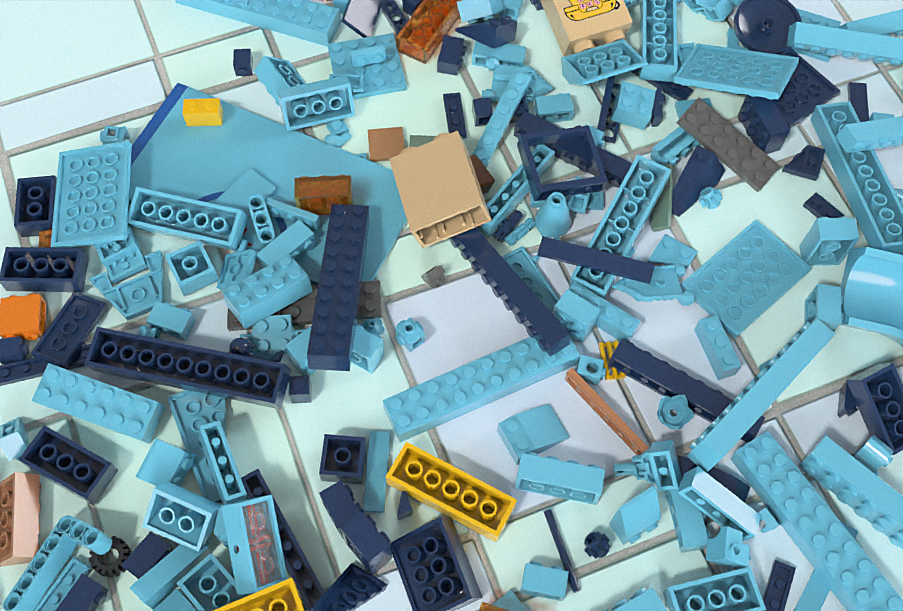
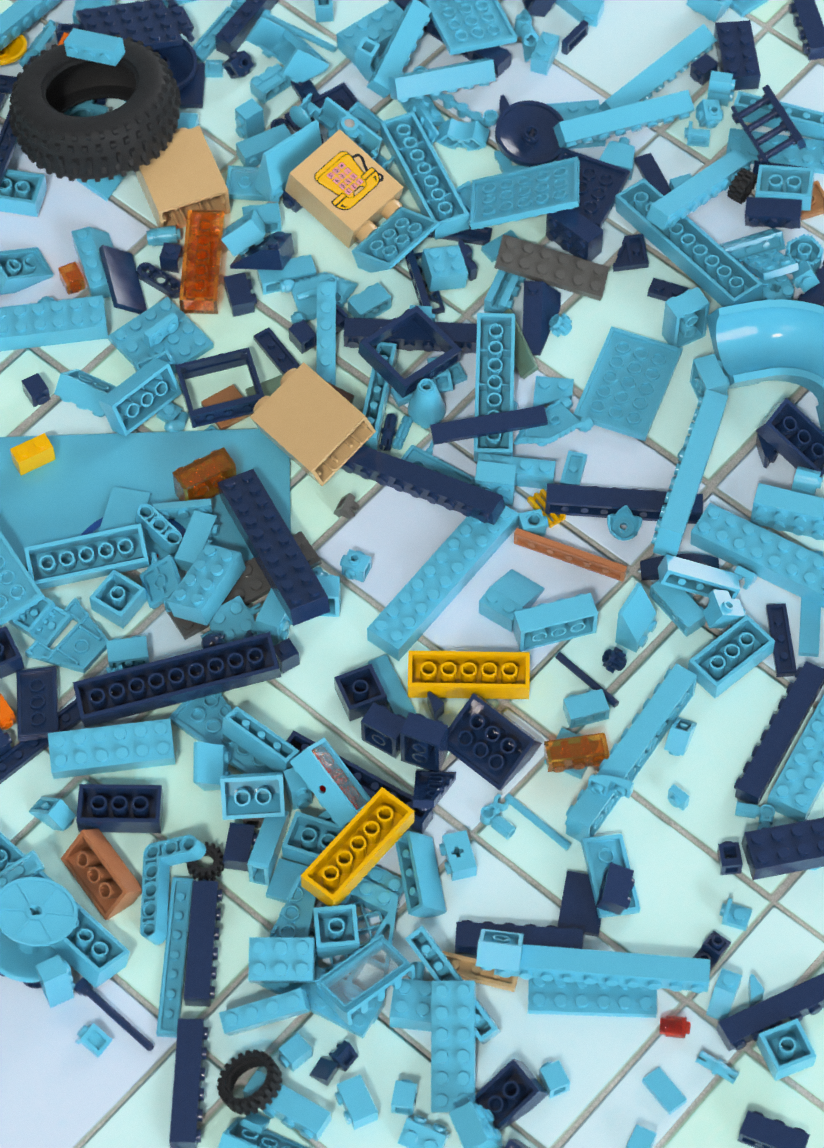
camera: 25 degrees left, 5 degrees down
medium azure brick [613,440,682,491] -> none
medium azure brick [694,315,742,380] -> none
none -> dark blue window [175,347,264,428]
none -> medium azure plate [560,451,587,486]
none -> medium azure torso [599,137,635,180]

